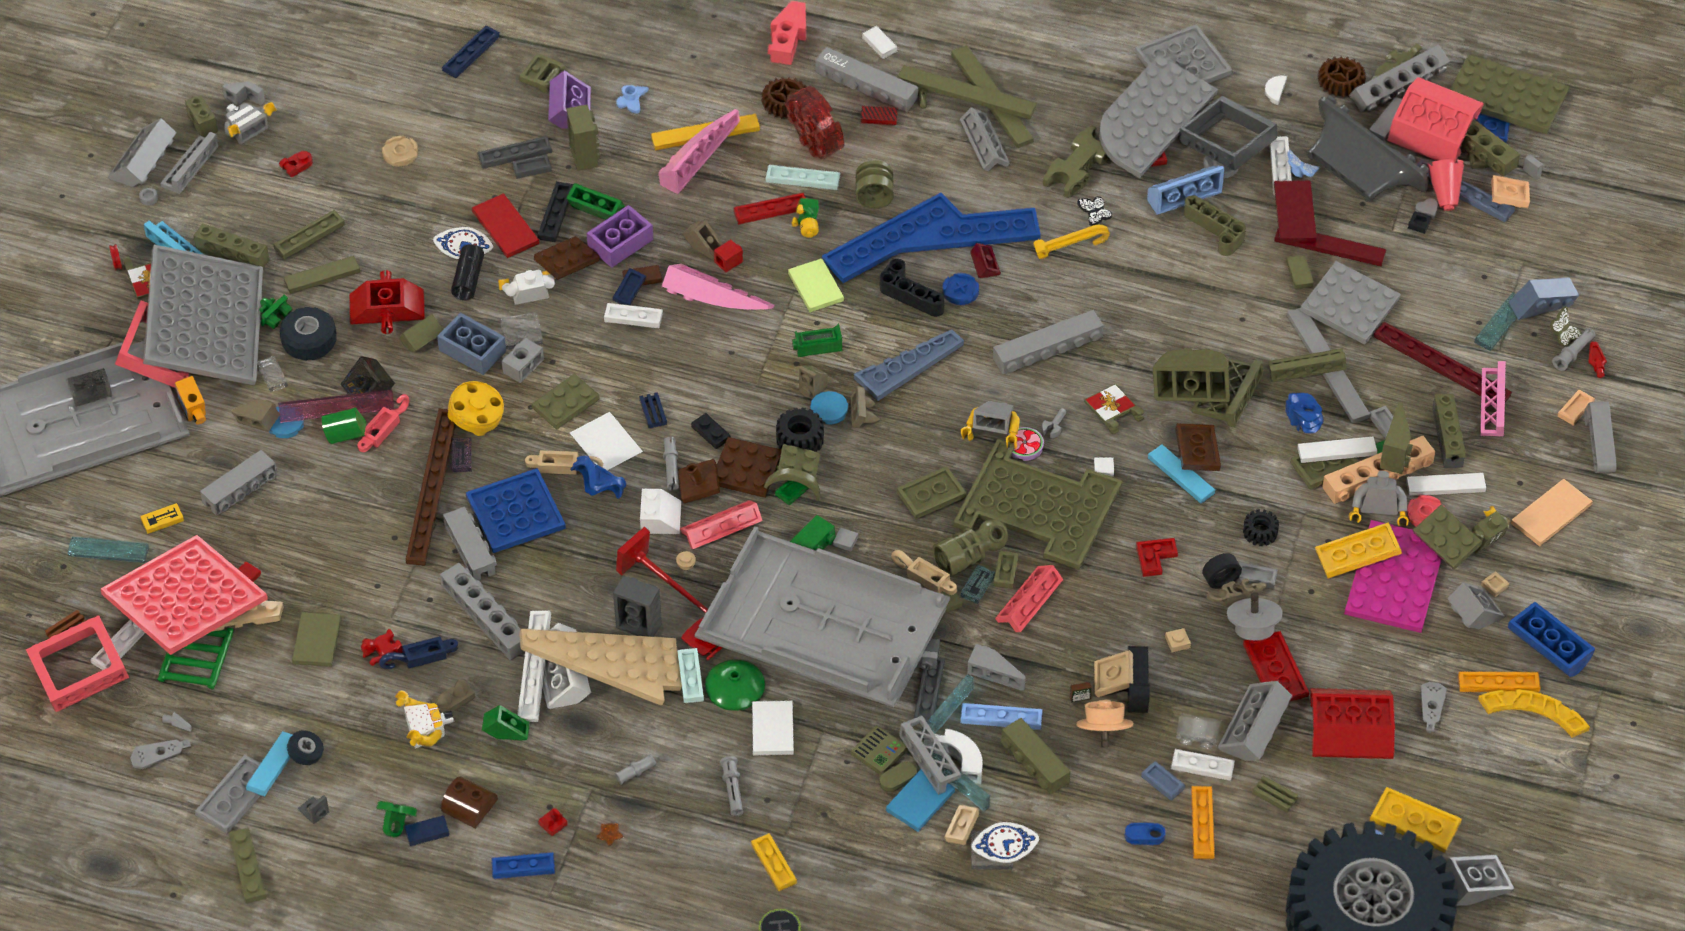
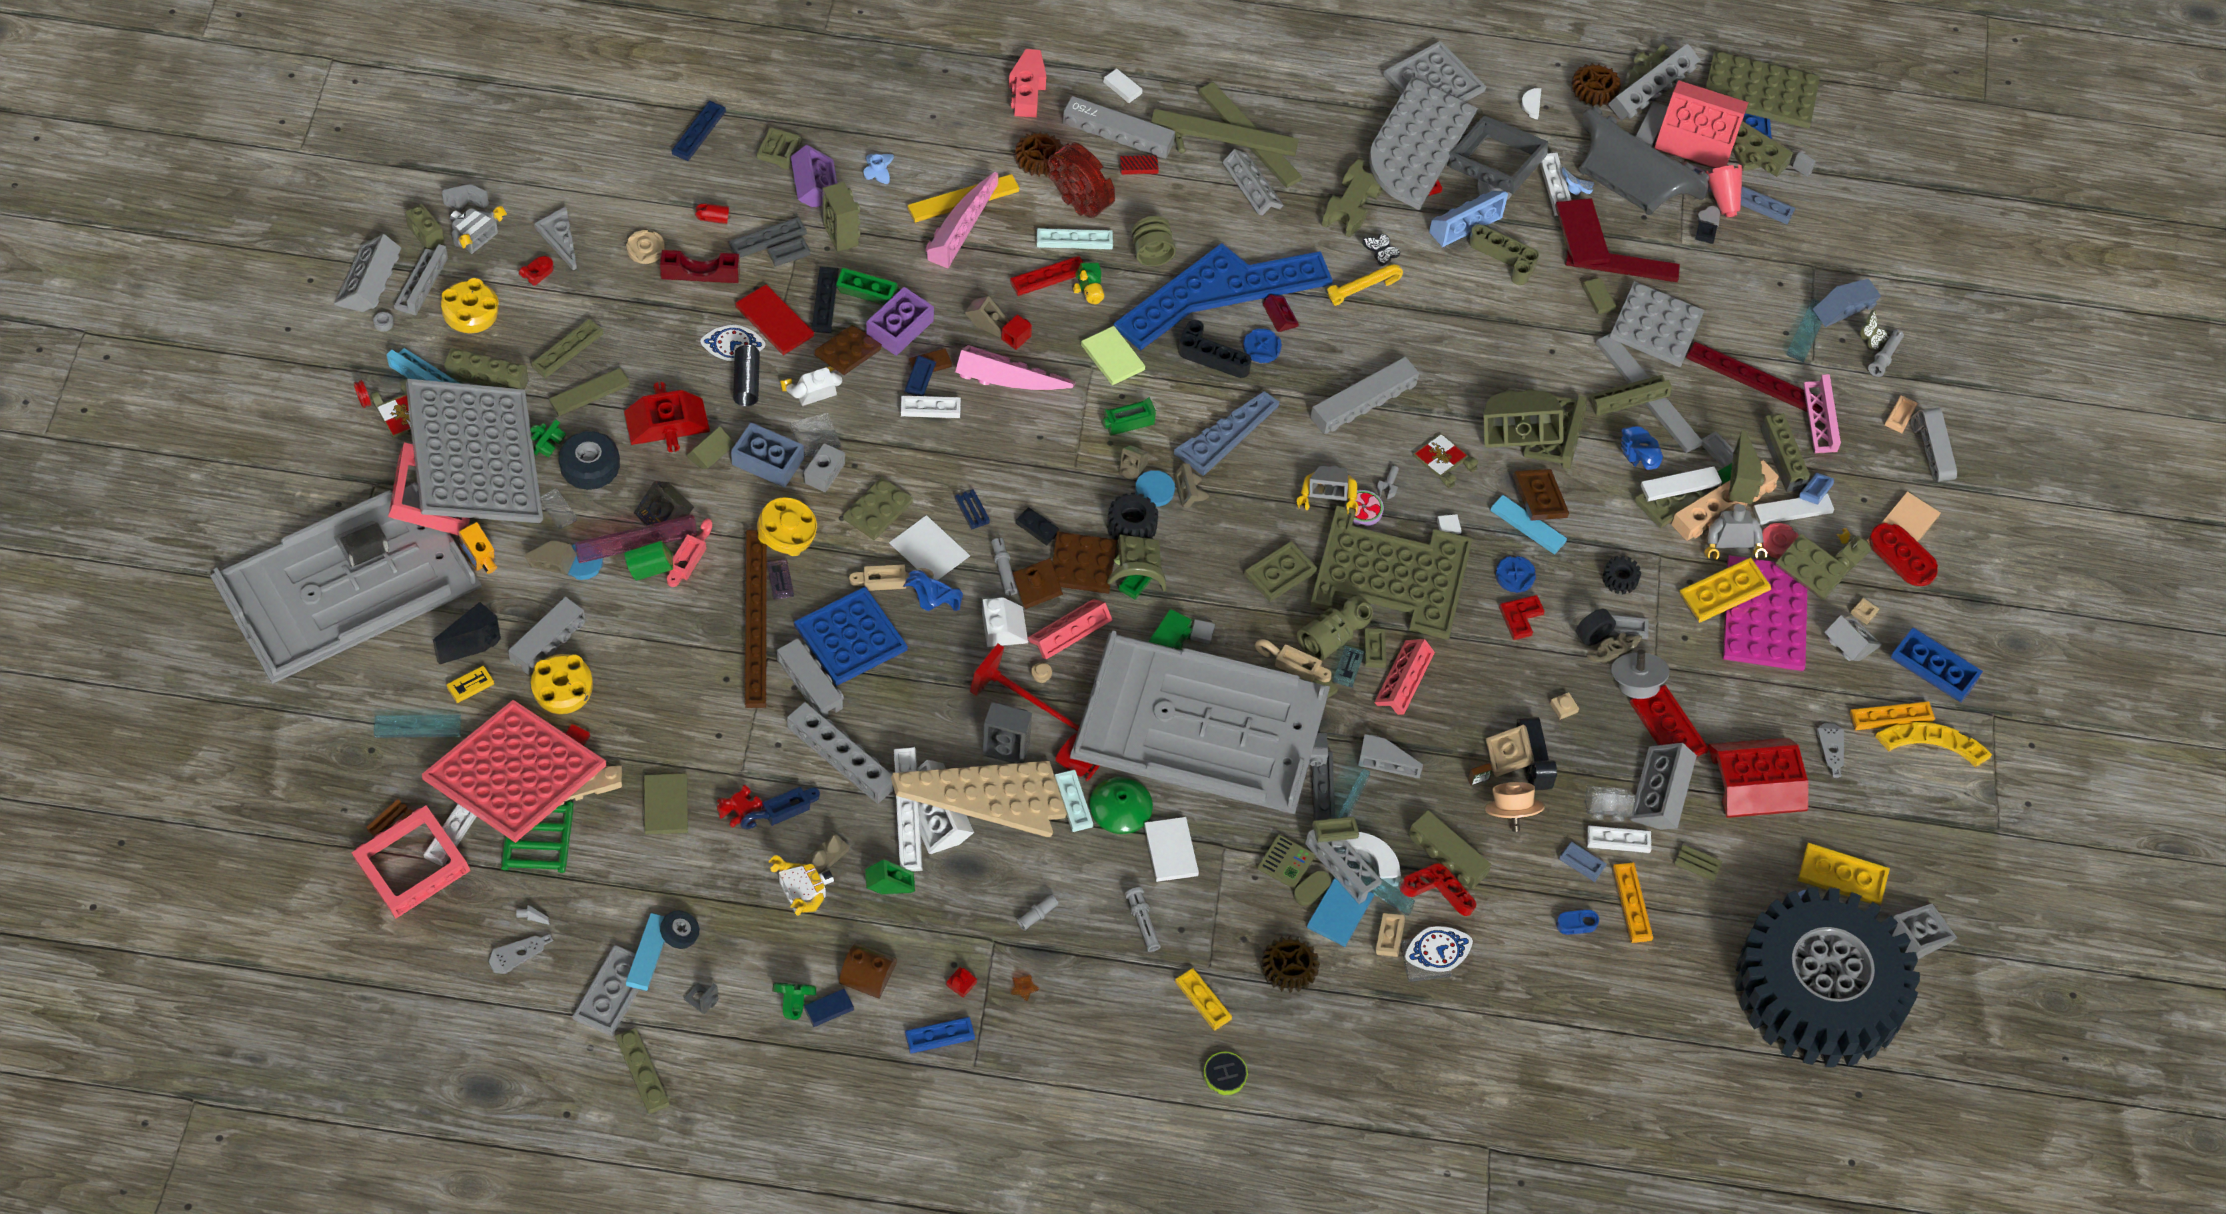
camera: 15 degrees left, 5 degrees up
light blue tile [961,703,1042,730] -> none
light nougat plate [1491,175,1530,208] -> none
red piece [1588,341,1607,378] -> none
none -> black slope [433,602,501,664]
none -> yellow piece [441,278,499,333]
none -> yellow piece [531,654,593,714]
none -> light grey wing [534,207,577,270]
none -> dark red arch [660,250,740,283]
none -> red piece [695,203,729,224]
none -> dark brown gear [1261,935,1320,993]
none -> olive tile [1312,816,1359,843]
none -> red beam [1399,863,1477,916]
none -> blue tile [1495,556,1536,593]
none -> medium blue tile [1800,473,1834,505]
none -> red tile [1869,523,1938,586]

